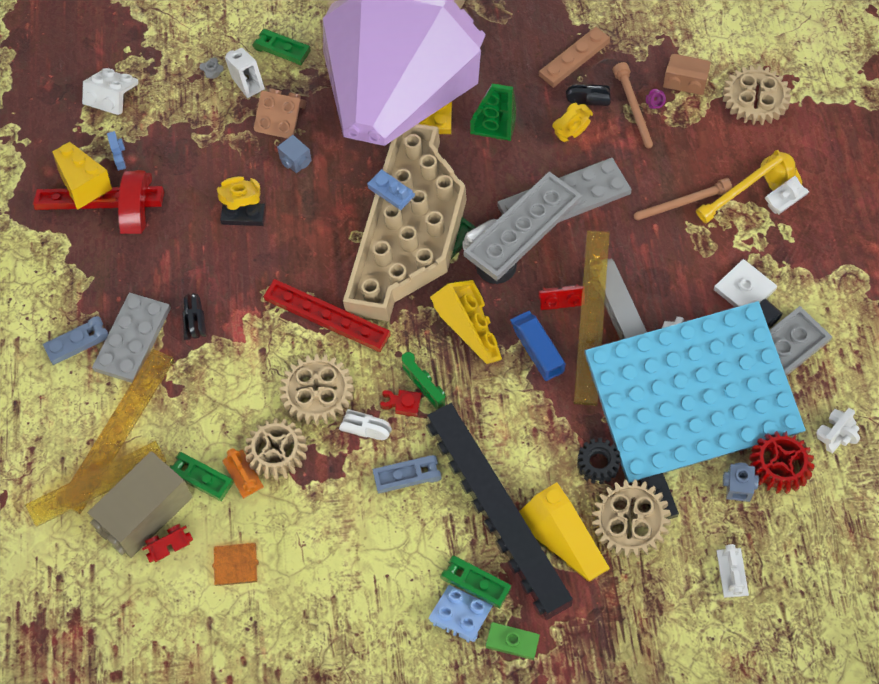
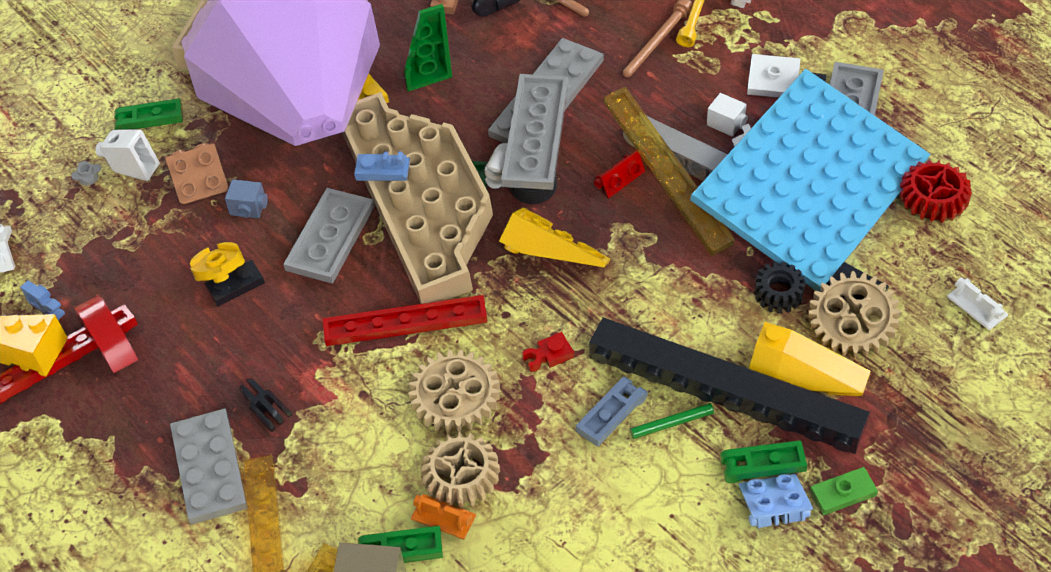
camera: 35 degrees left, 10 degrees down
sand blue plate [43,316,108,365] -> none
white arm [339,409,392,440] -> none
green plate [401,352,446,410] -> none
blue piece [510,310,566,381] -> none
yellow plate [552,103,593,142] -> none
sand blue brick [723,463,759,502] -> none
white hips [816,408,860,454] -> none
none -> light grey plate [283,188,375,284]
none -> green bar [630,403,714,439]
none -> white brick [707,93,748,137]

